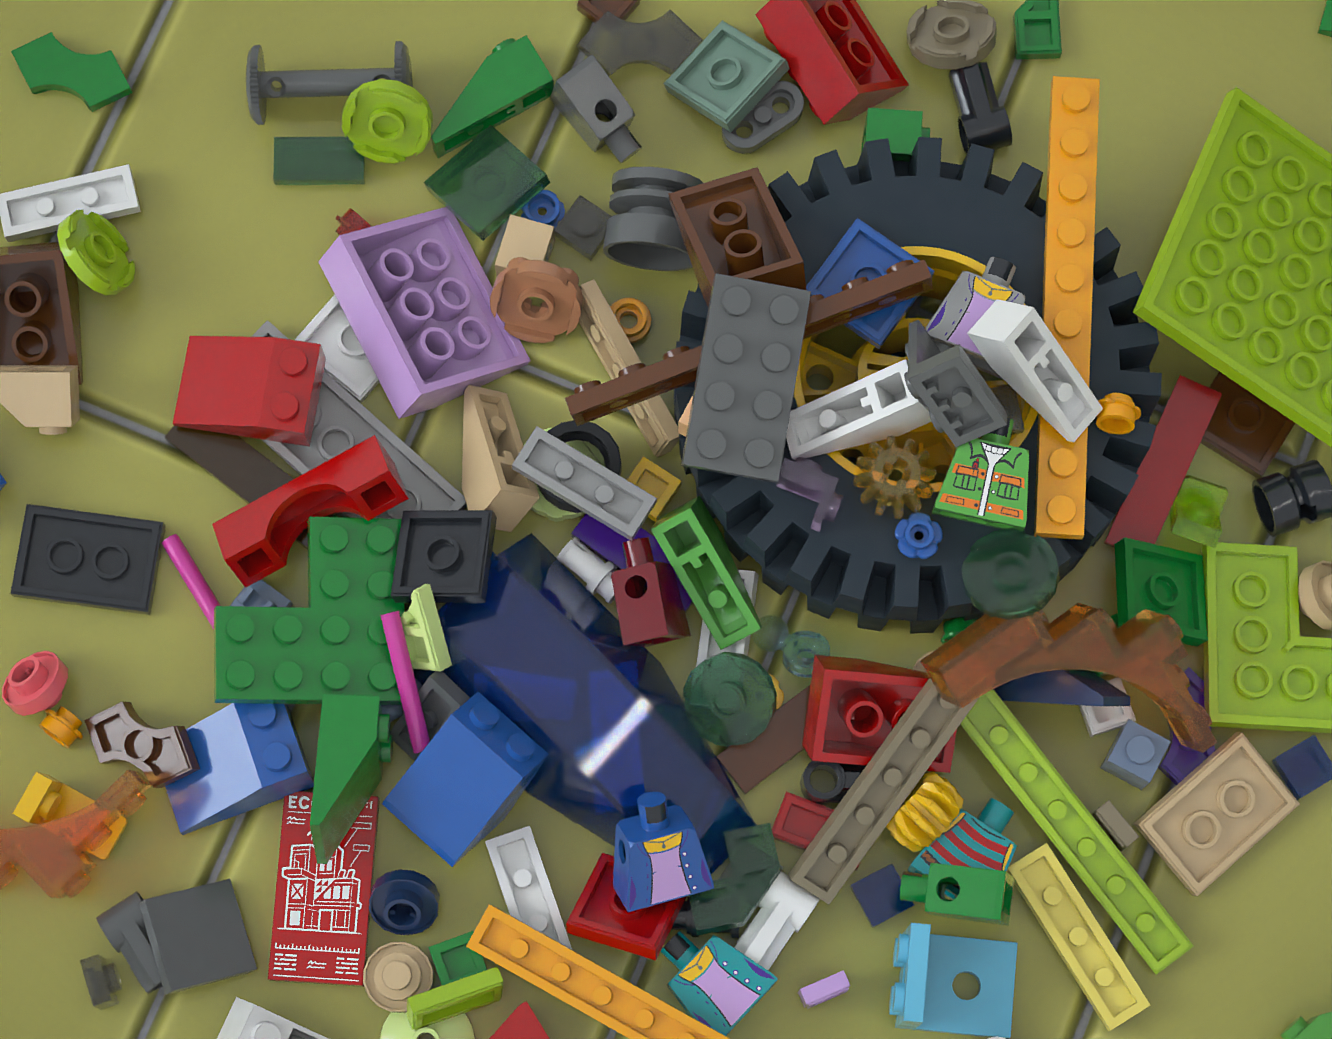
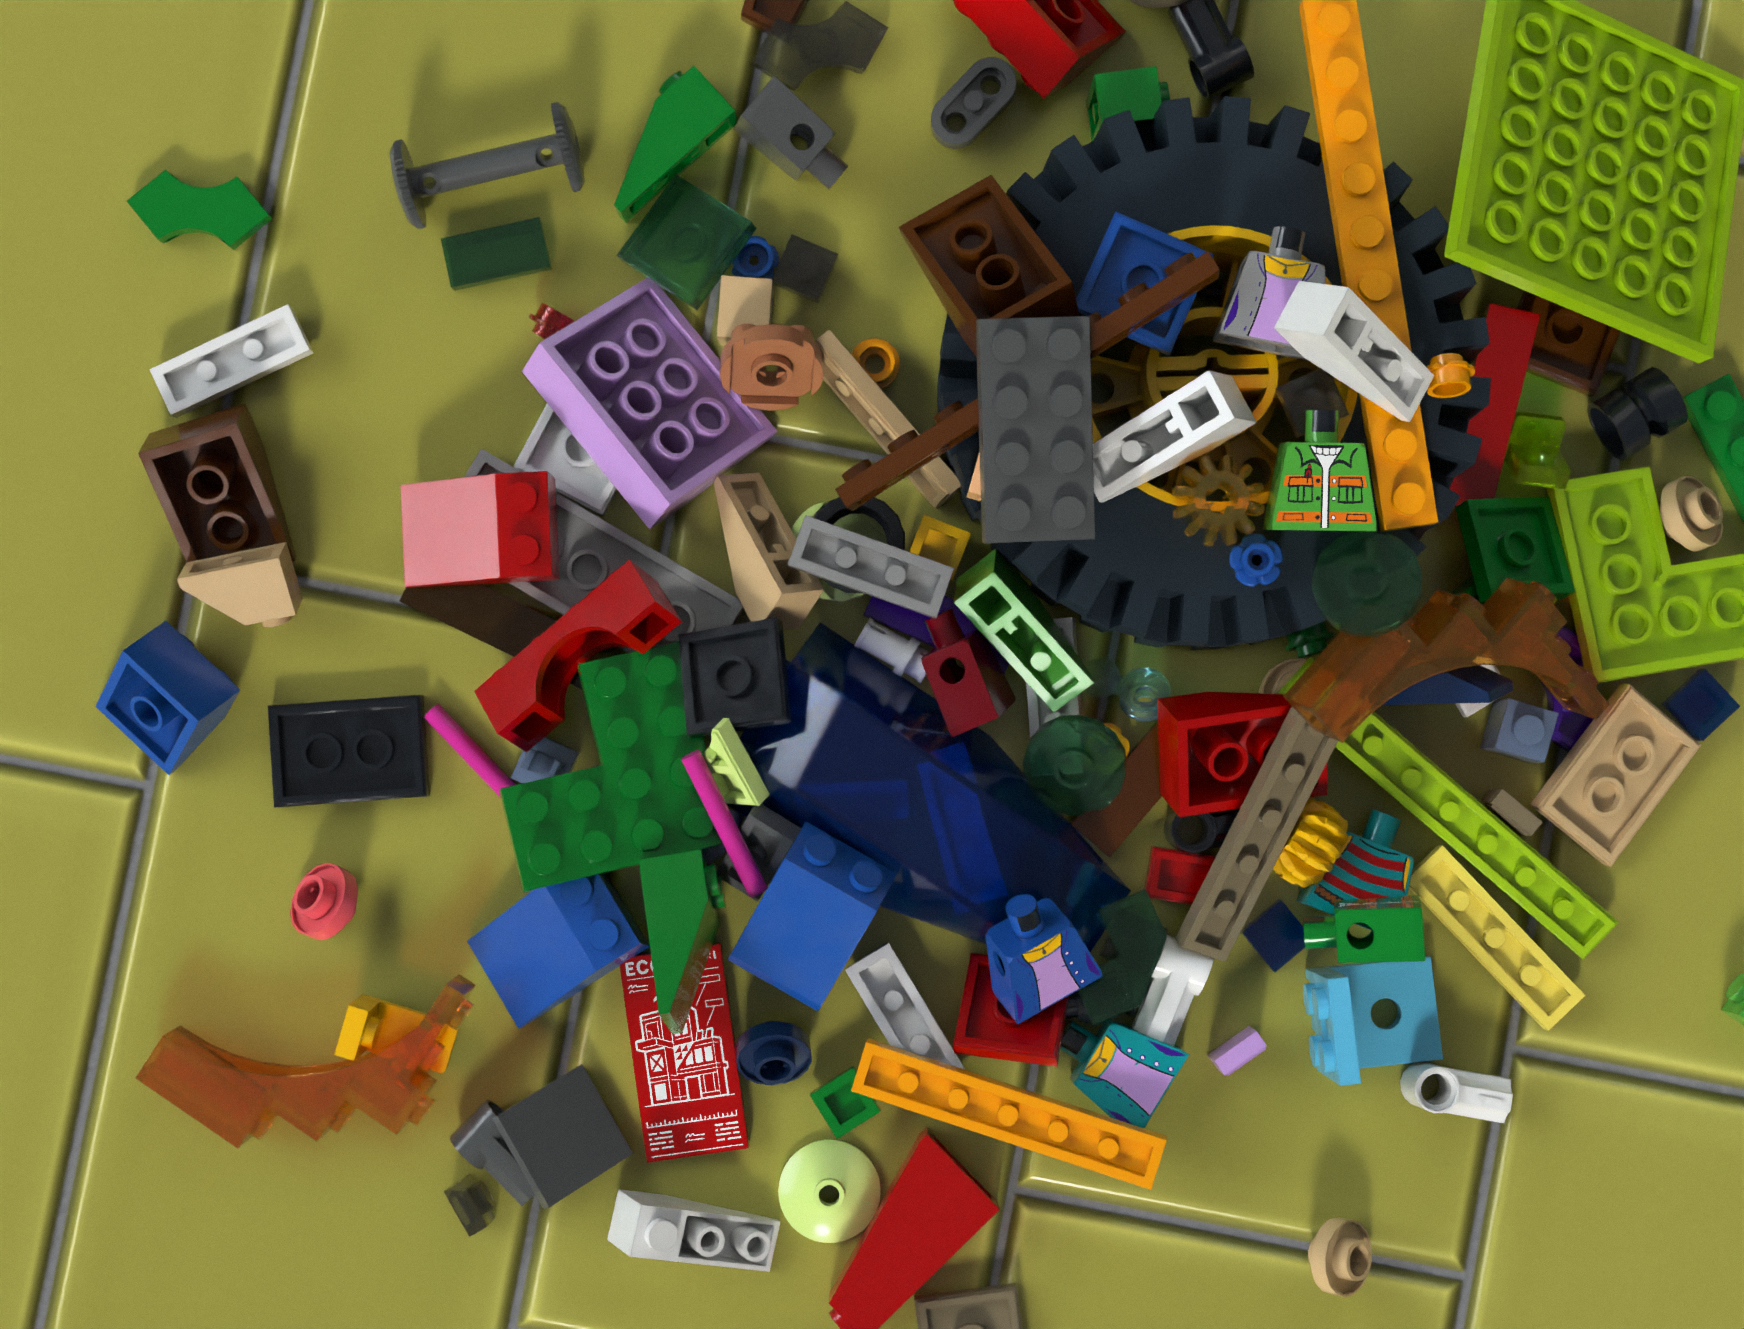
camera: 10 degrees left, 10 degrees up
light orange plate [39,706,83,749] -> none
lime tile [57,209,135,295] -> none
tile [84,701,200,788] -> none
lime tile [342,79,433,164] -> none
tan plate [363,942,434,1013] -> none
lime tile [406,966,504,1030] -> none
dark grey wheel [603,167,703,271] -> none
sand green tile [663,20,790,133] -> none
clear purple bracket [776,457,843,532] -> none
dark grey bracket [904,320,1007,447] -> none

